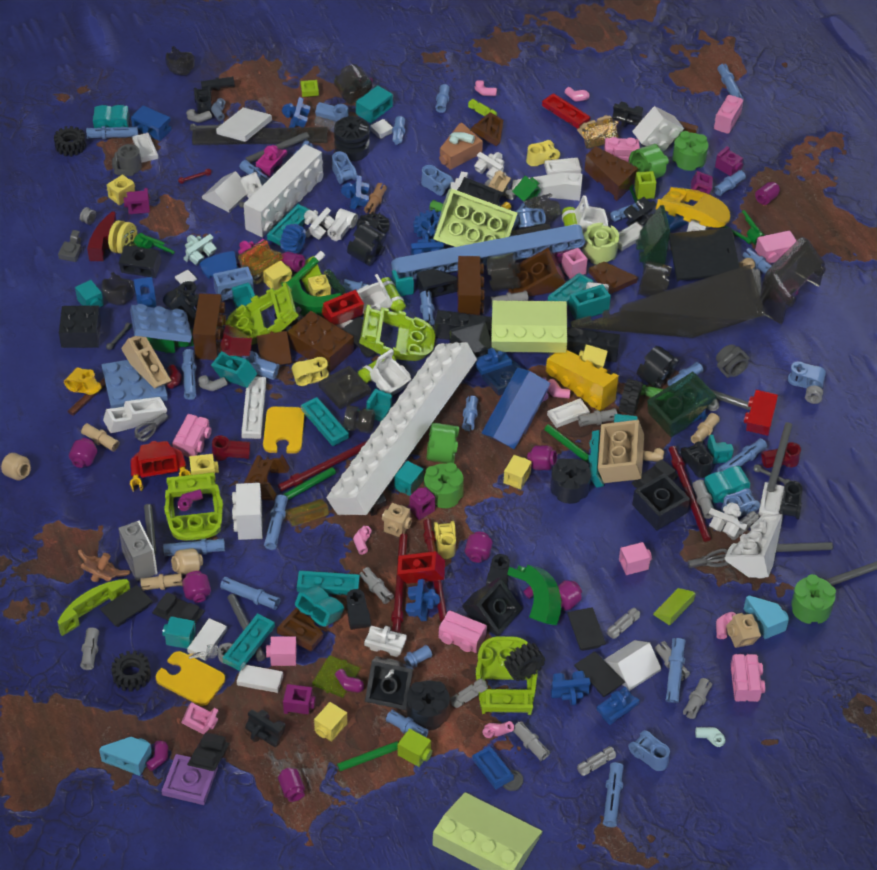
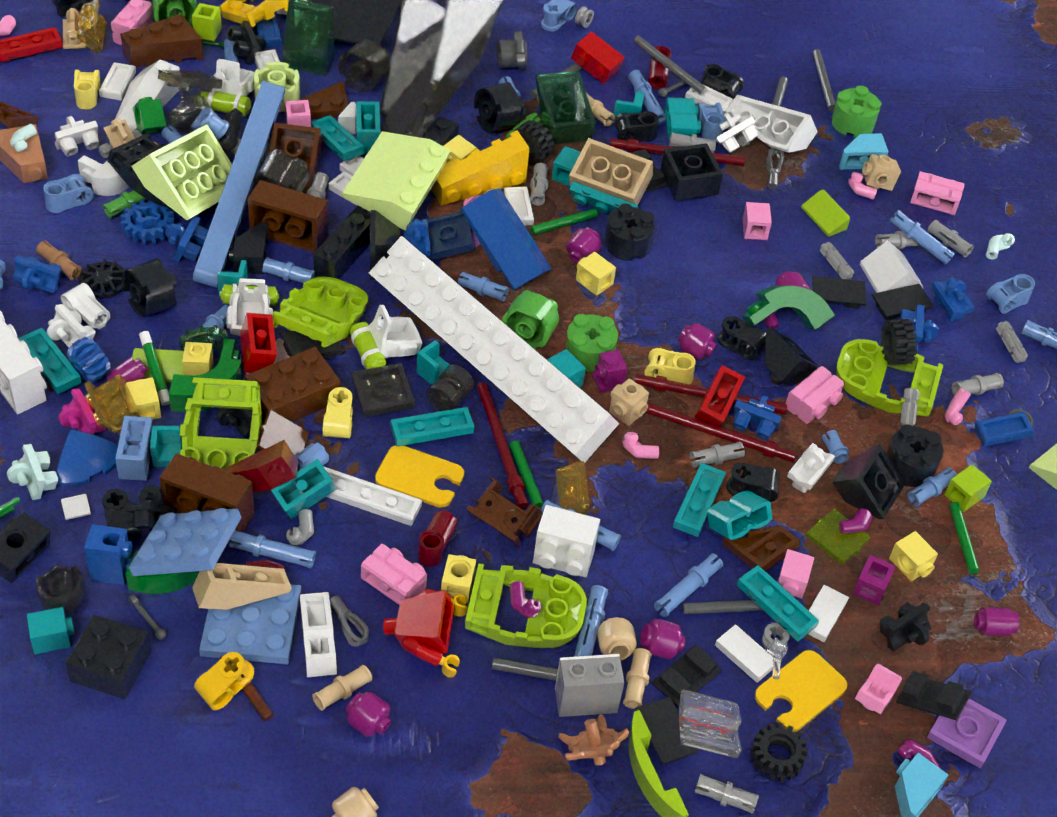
camera: 75 degrees left, 0 degrees up
teal brick [162,616,196,649] -> none
none -> clear smoke plate [158,70,222,92]
none -> clear slope [679,689,742,758]

